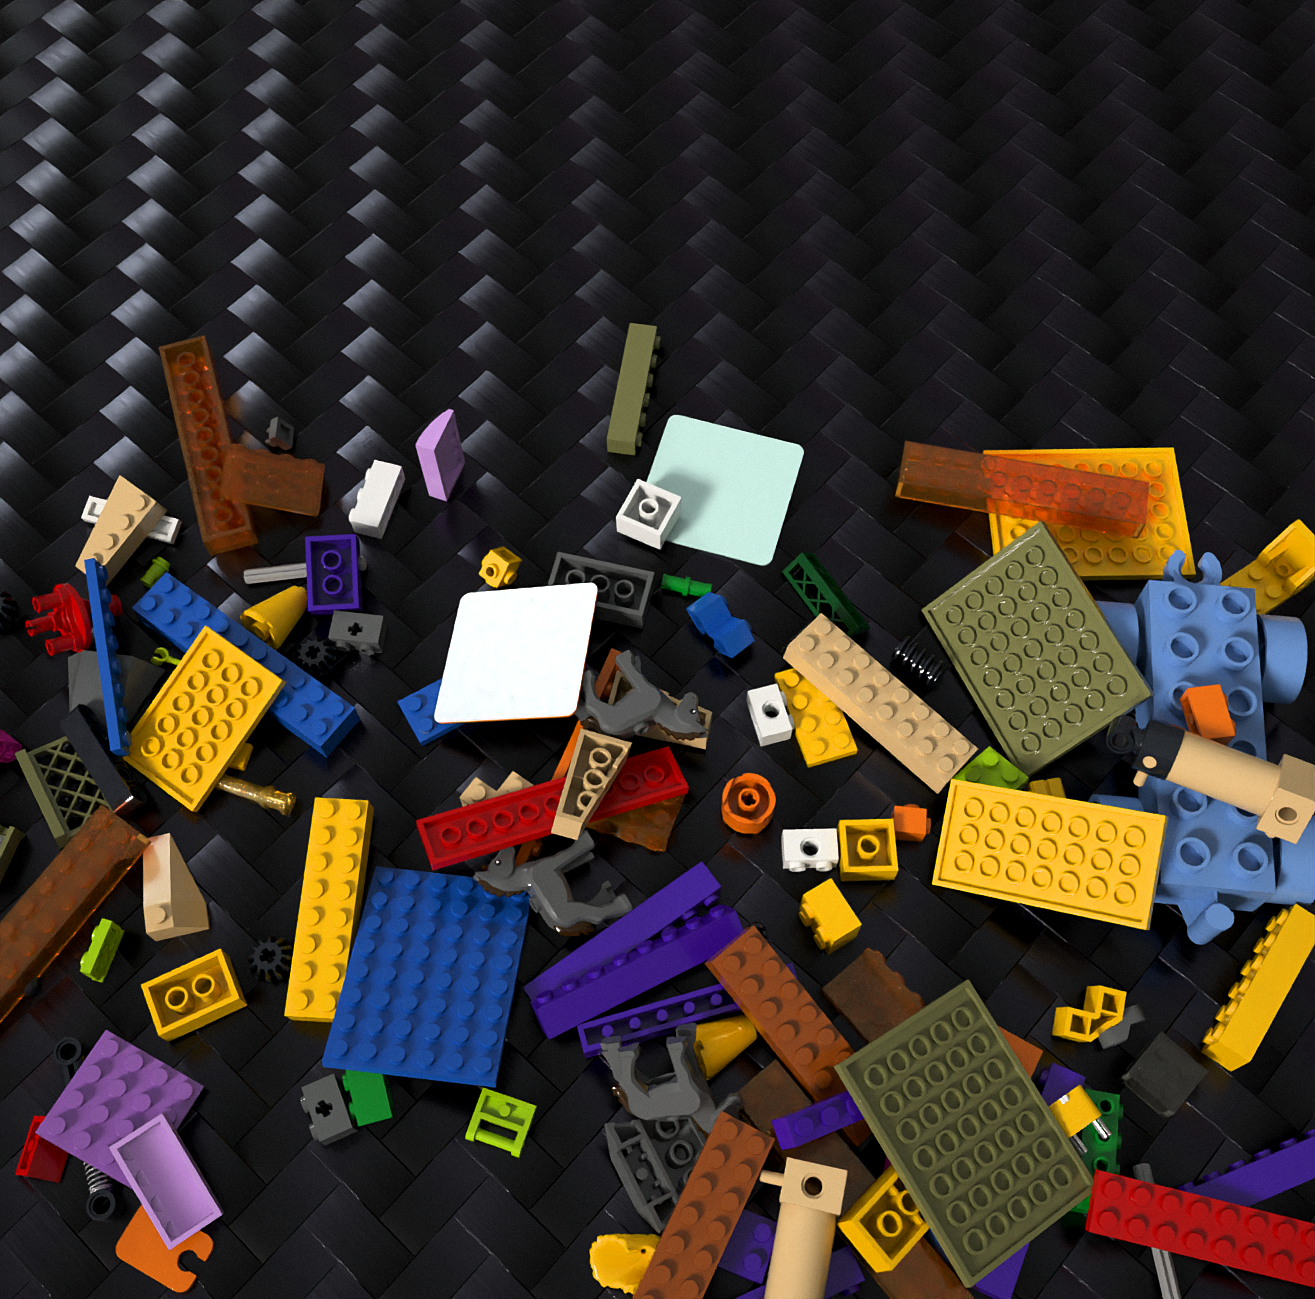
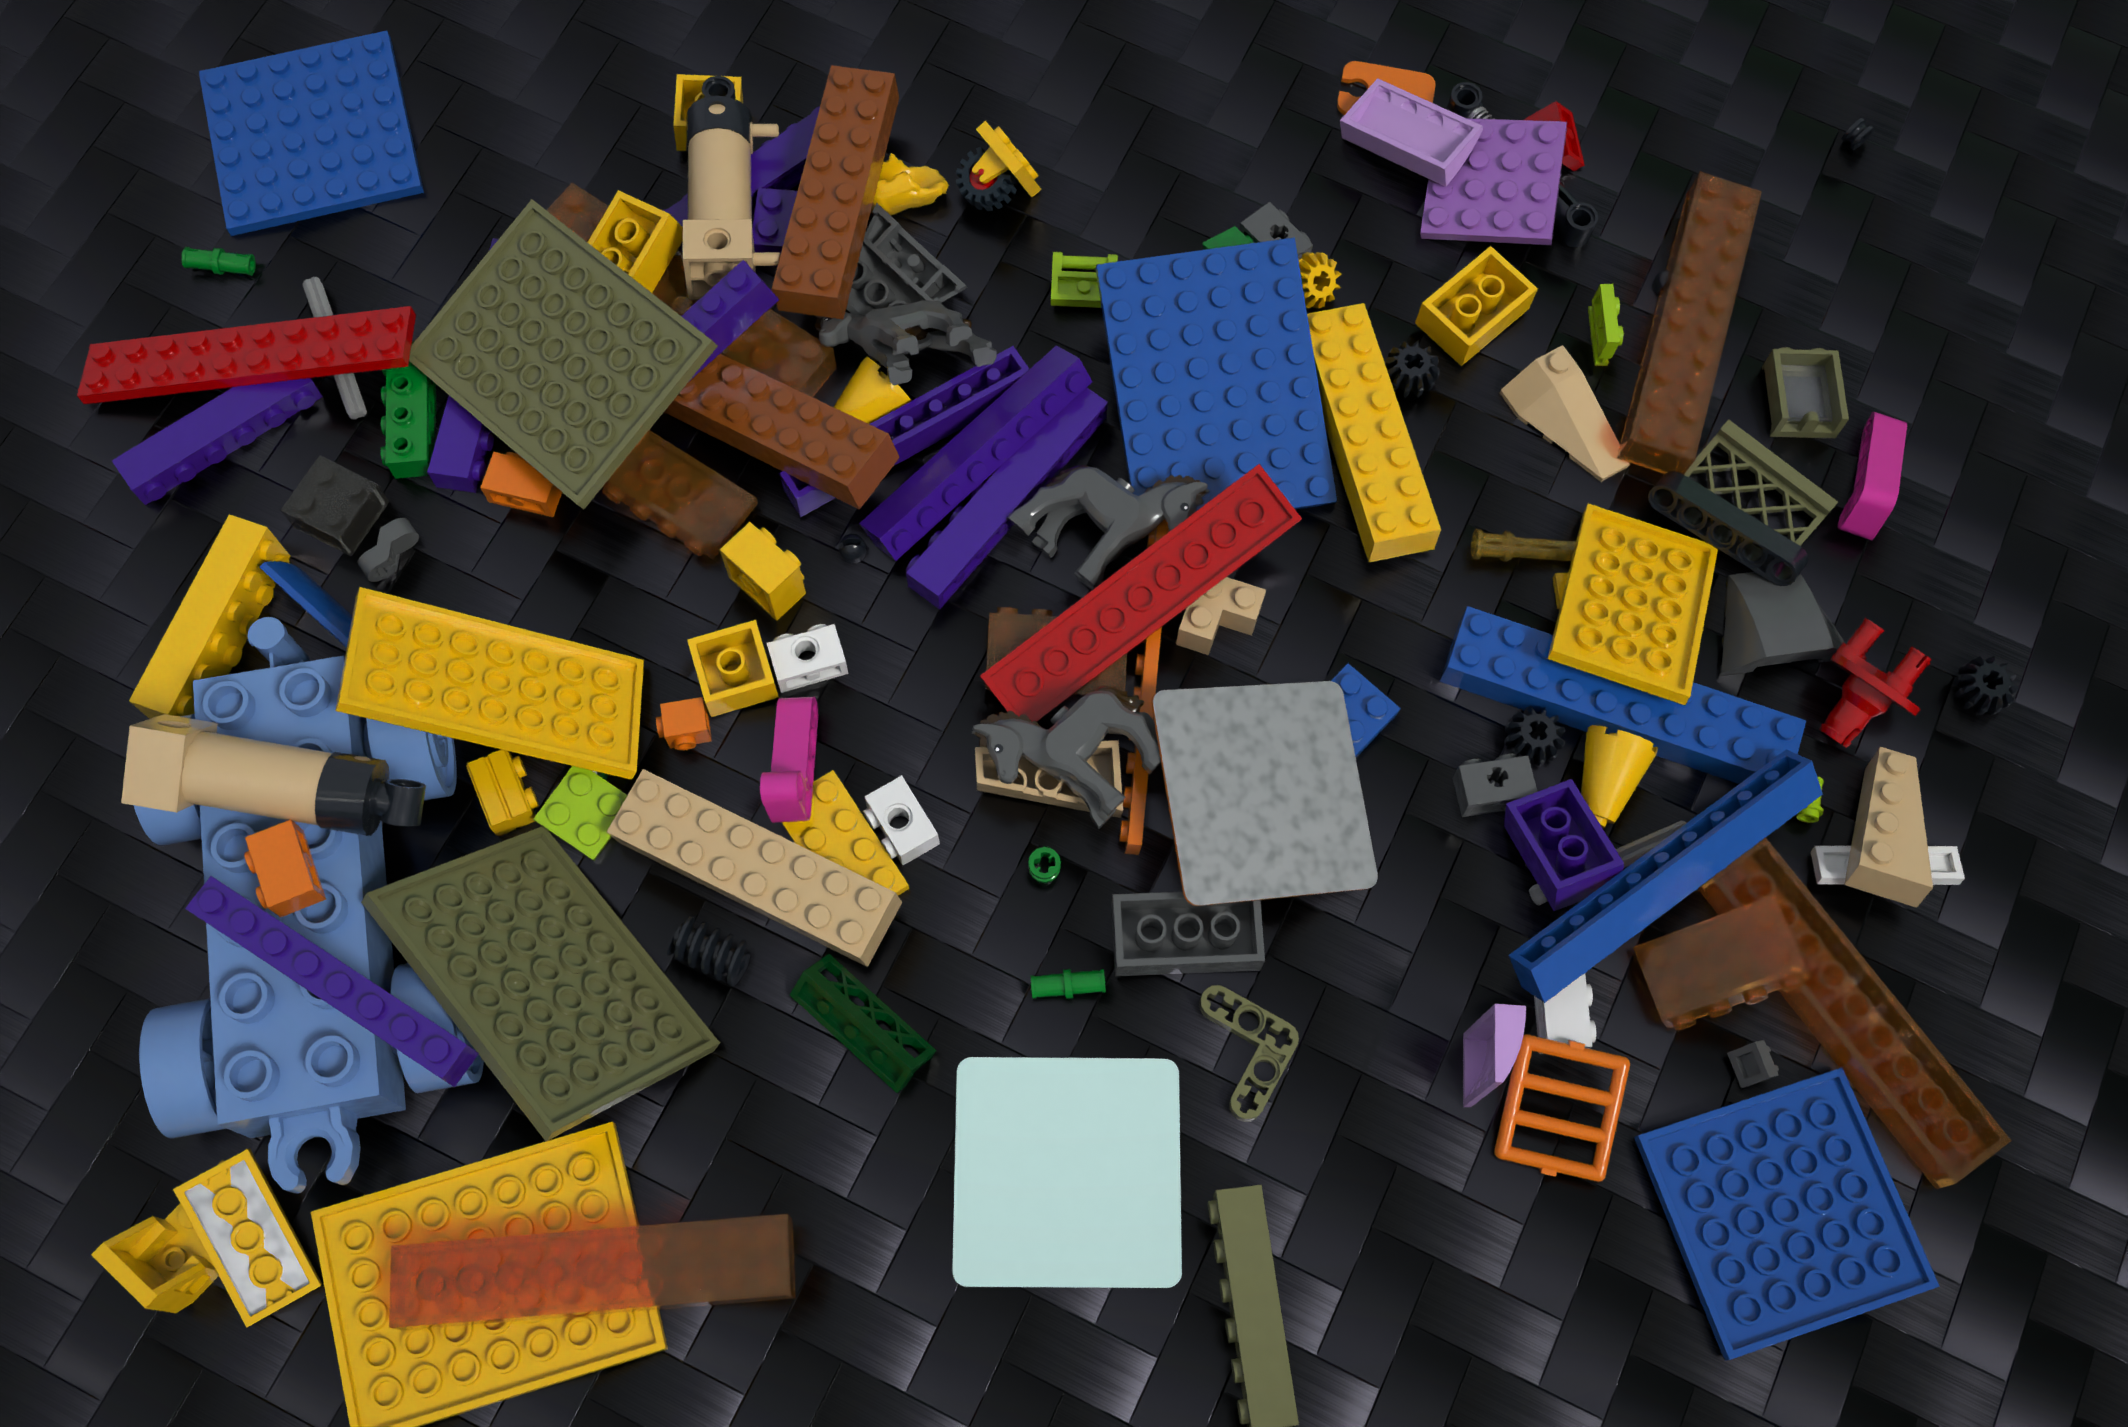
camera: 160 degrees right, 5 degrees up
blue plate [84,558,132,757] -> none
neon yellow hand [151,647,181,666] -> none
yellow brick [479,546,522,588] -> none
tan wedge [551,729,632,840] -> none
white brick [616,479,682,550] -> none
blue brick [686,592,755,658] -> none
orange brick [721,773,776,834] -> none
yellow piece [1049,1085,1111,1156] -> none
yellow brick [1052,985,1126,1042] -> none
none -> piece [173,1148,322,1328]
none -> dark purple brick [185,876,479,1087]
none -> blue slope [260,561,353,648]
none -> dark pink beam [760,697,818,823]
none -> plate [956,121,1042,211]
none -> green bush [1028,847,1061,883]
none -> olive beam [1199,985,1299,1122]
none -> yellow gear [1298,252,1342,308]
none -> orange bar [1494,1034,1630,1182]
none -> blue brick [1508,750,1823,1003]
none -> blue plate [1634,1067,1940,1361]

